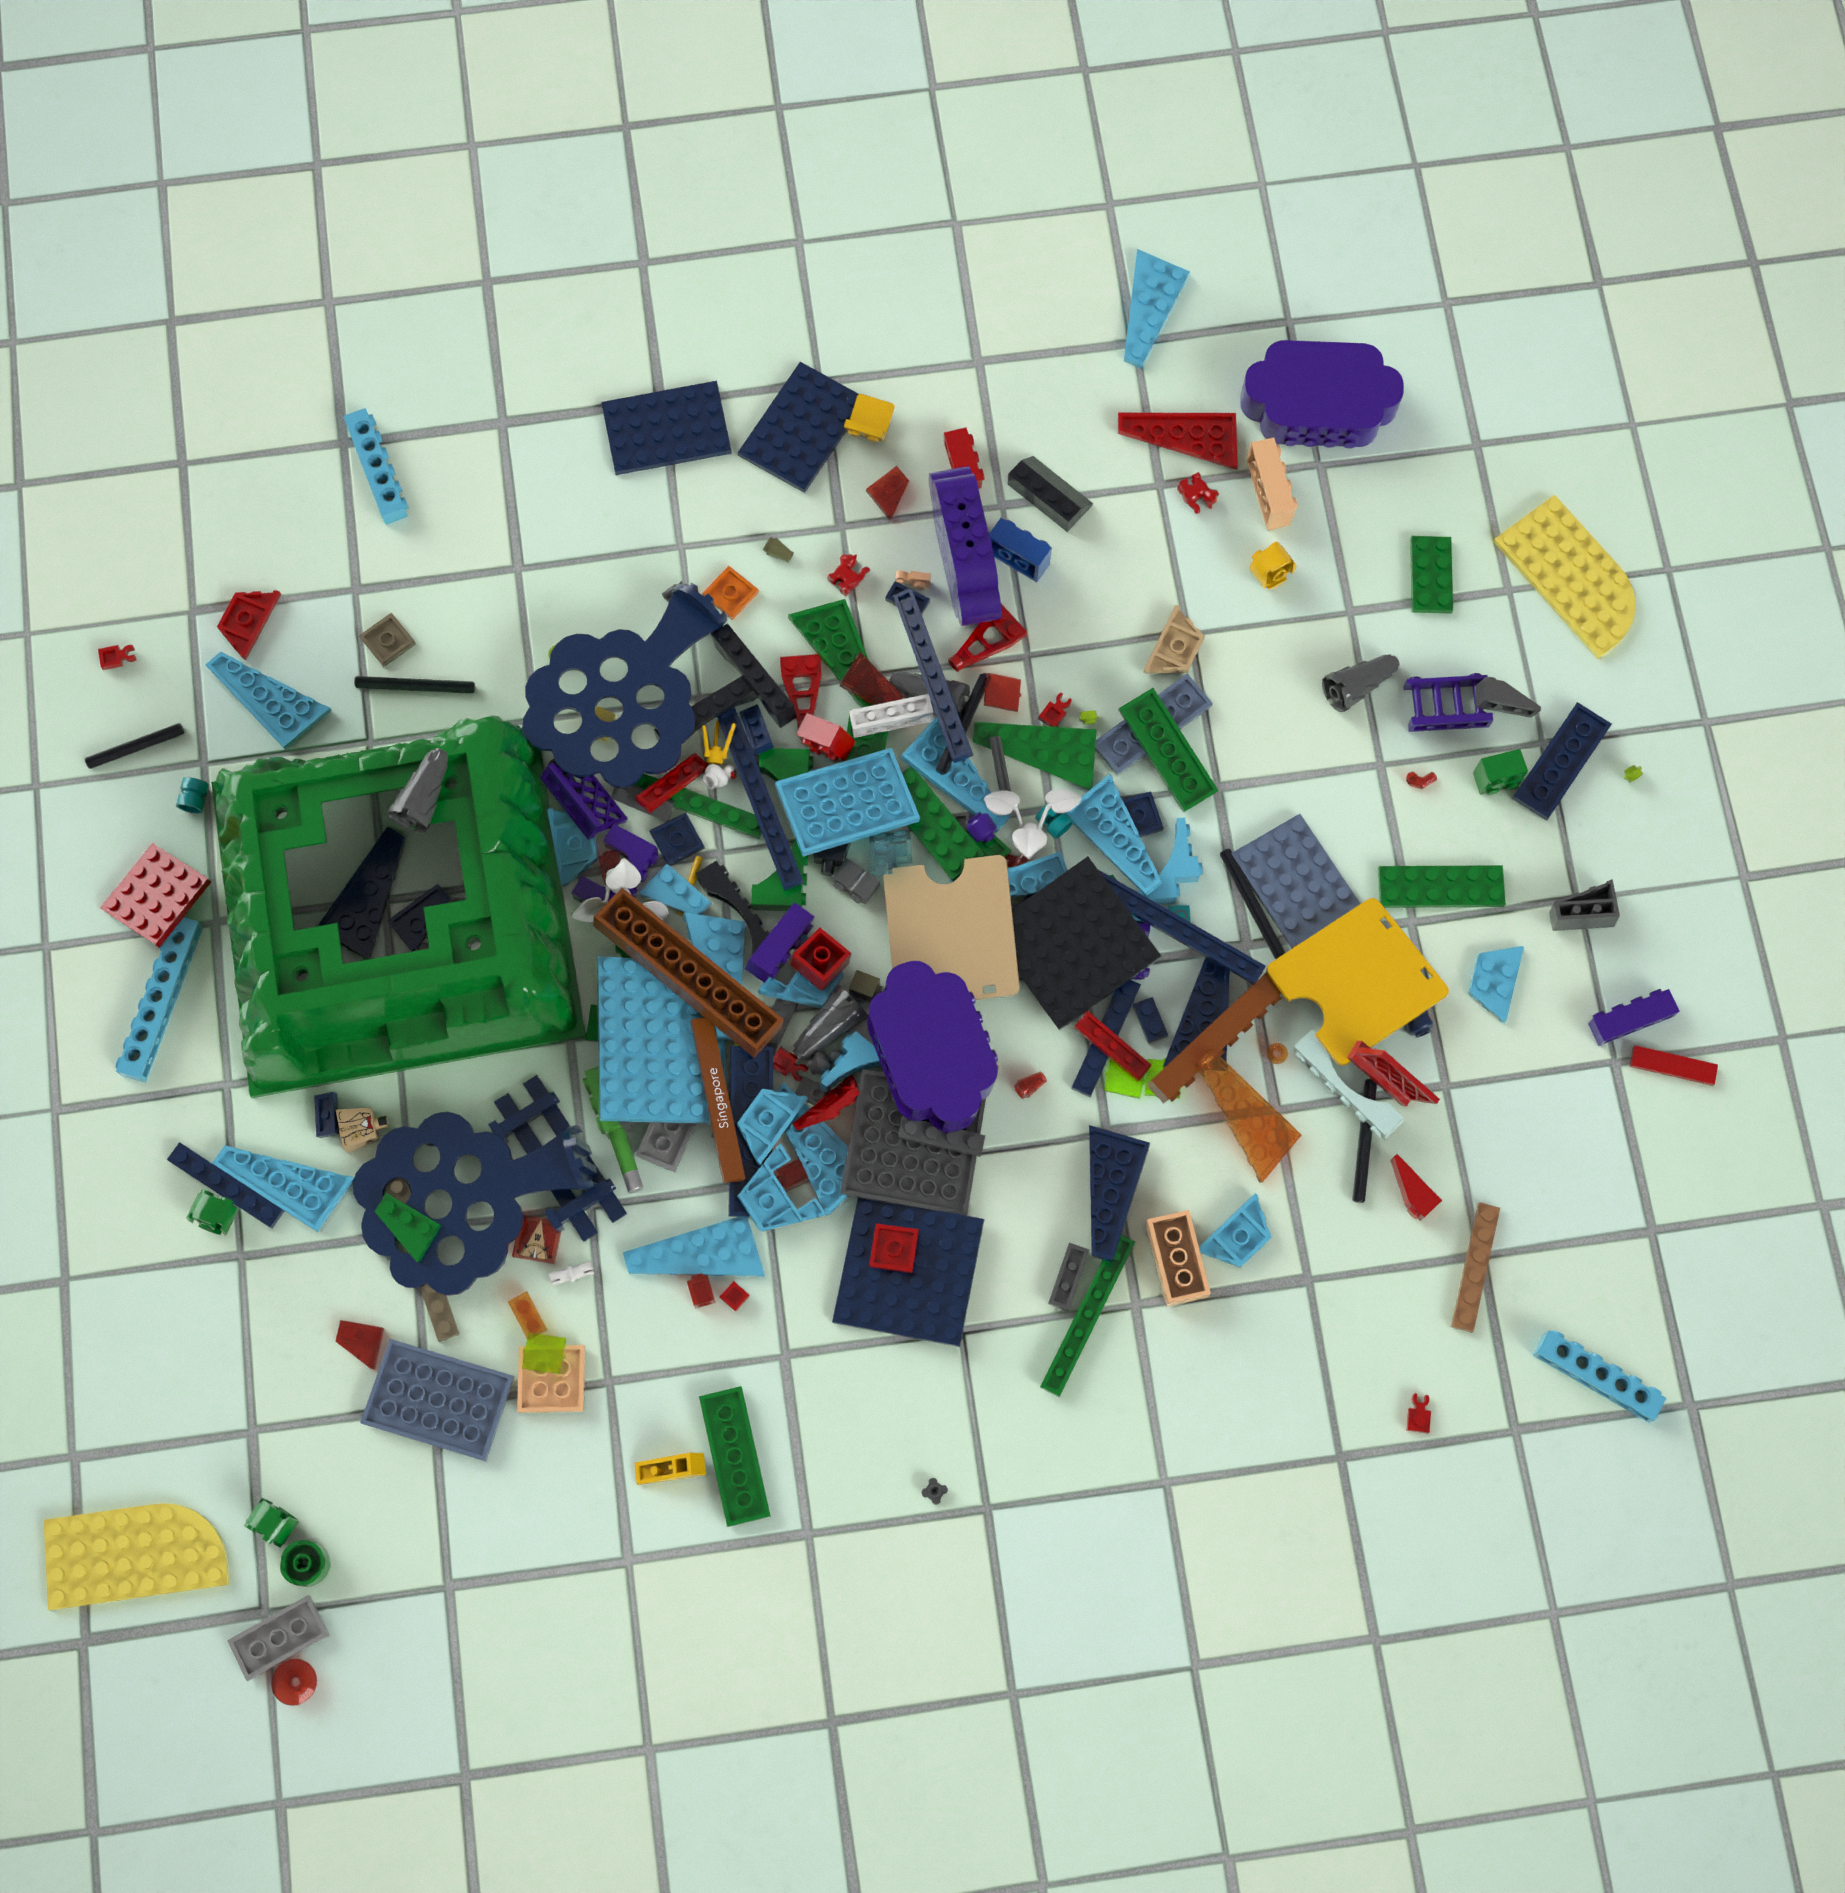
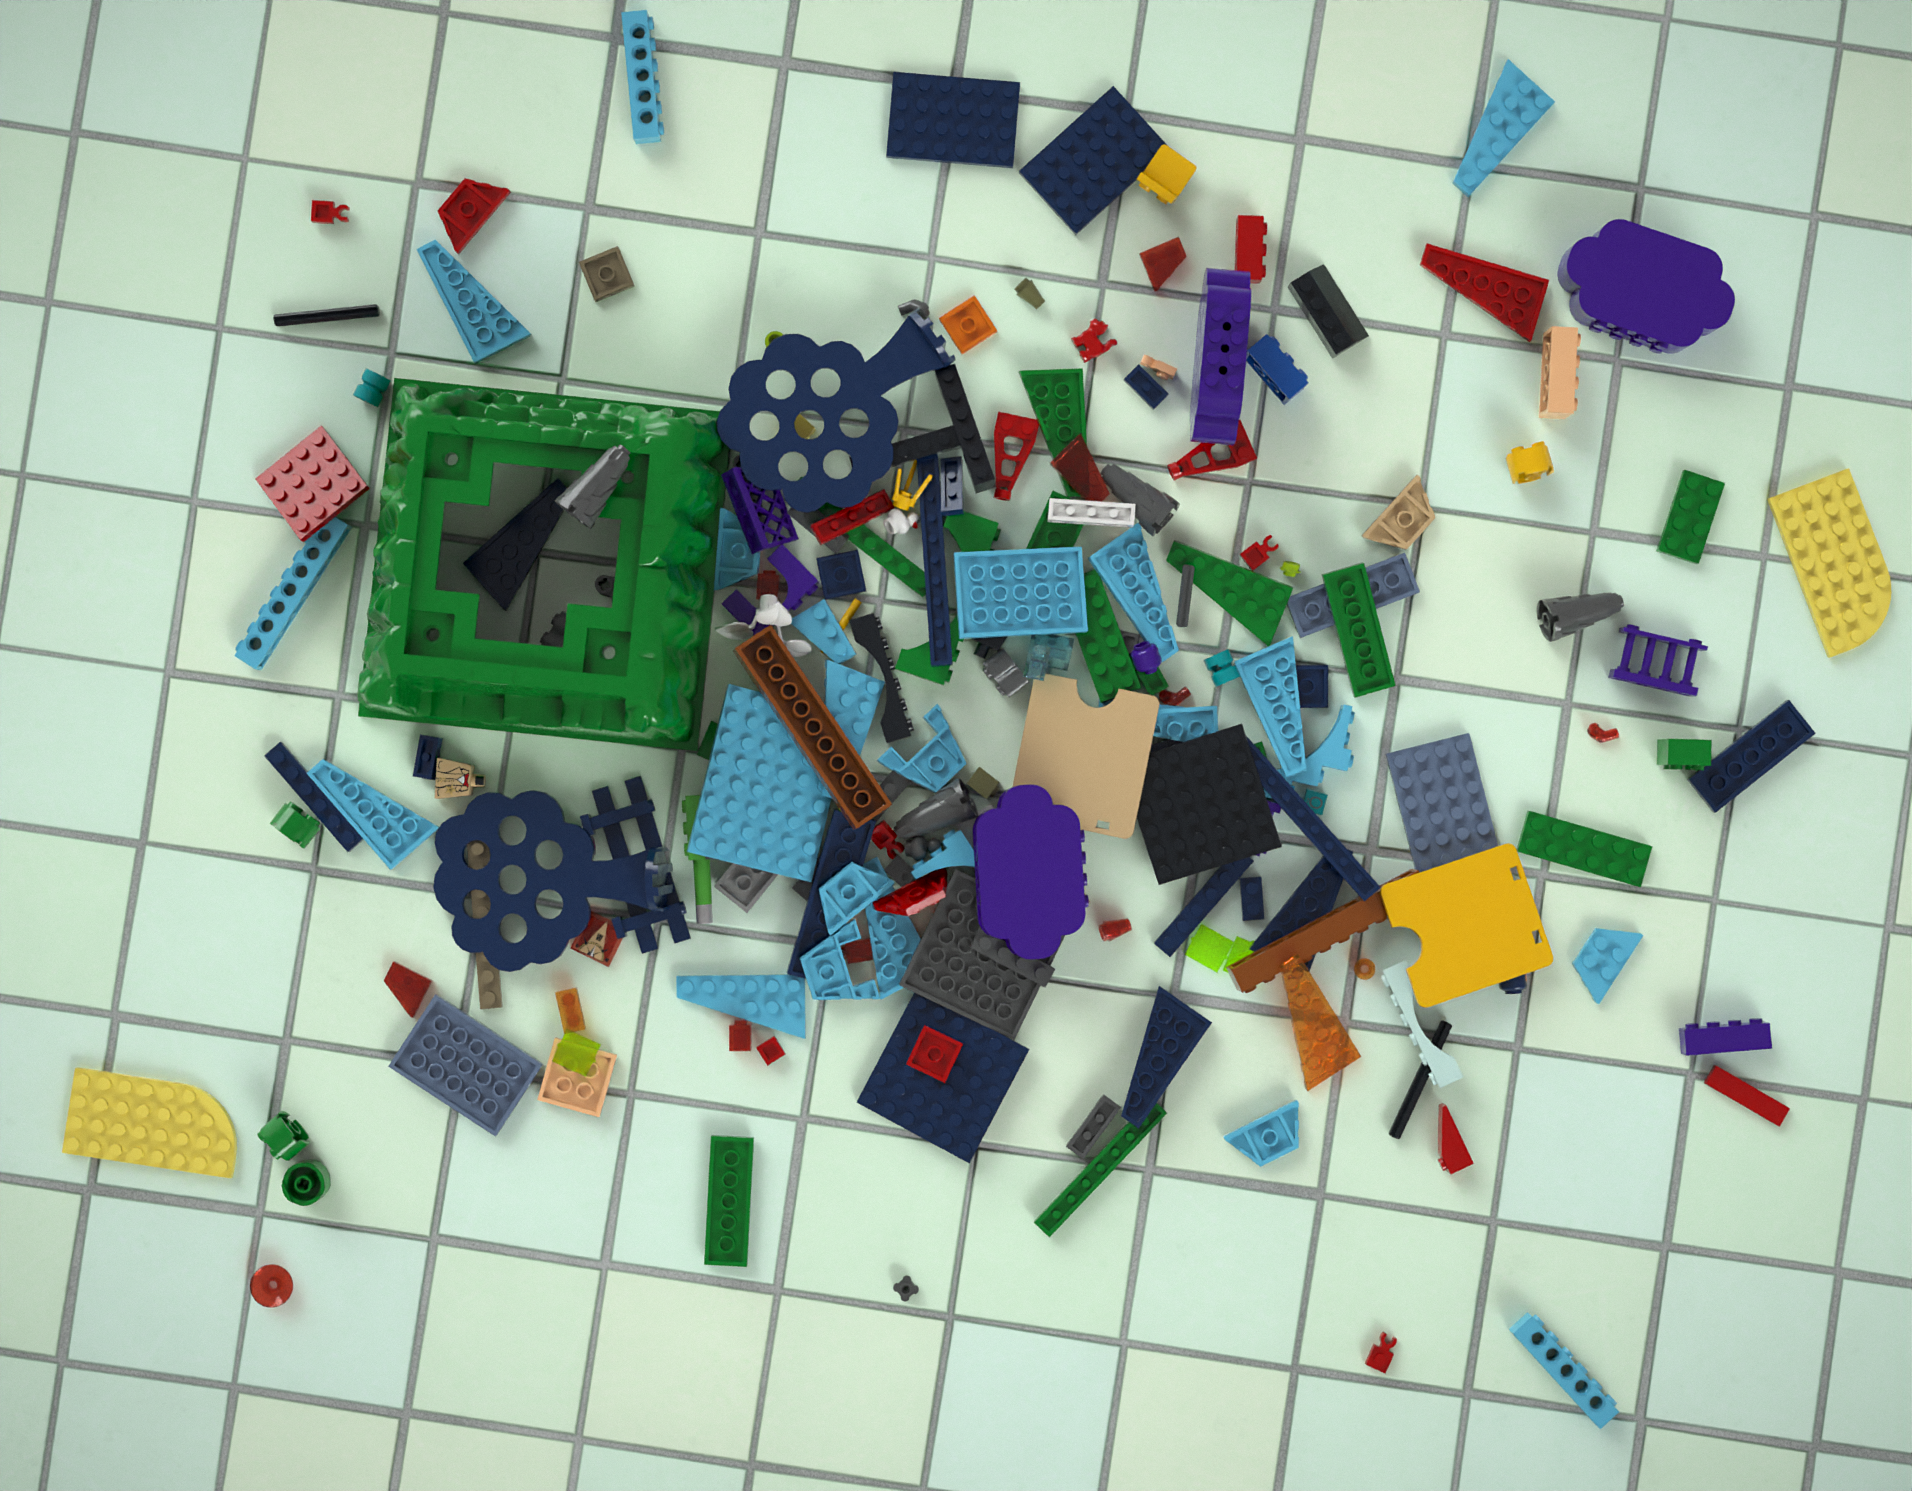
camera: 20 degrees right, 15 degrees up
light grey plate [227,1595,330,1681] -> none
black axle [354,676,476,693] -> none
green wing [375,1193,441,1263] -> none
dark blue wing [388,884,450,952] -> none
white pin [549,1261,594,1286] -> none
yellow slope [635,1452,706,1485] -> none
dark orange tile [690,1018,745,1183] -> none
dark purple brick [745,902,815,983] -> none
red brick [790,927,852,991] -> none
brick [796,713,856,762] -> none
dark blue plate [893,588,974,763] -> none
black axle [936,673,991,775] -> none
clear red piece [983,673,1022,712] -> none
white plant [984,788,1081,859] -> none
red tile [1073,1011,1152,1082] -> none
light nougat brick [1145,1210,1211,1307] -> none
red animal [1177,472,1219,514] -> none
black axle [1220,849,1285,959] -> none
red fence [1347,1040,1440,1107] -> none
medium nougat plate [1451,1202,1500,1333] -> none
dark grey slope [1476,677,1541,718] -> none
dark grey wedge [1549,879,1620,931] -> none
lime plate [1623,765,1643,783] -> none

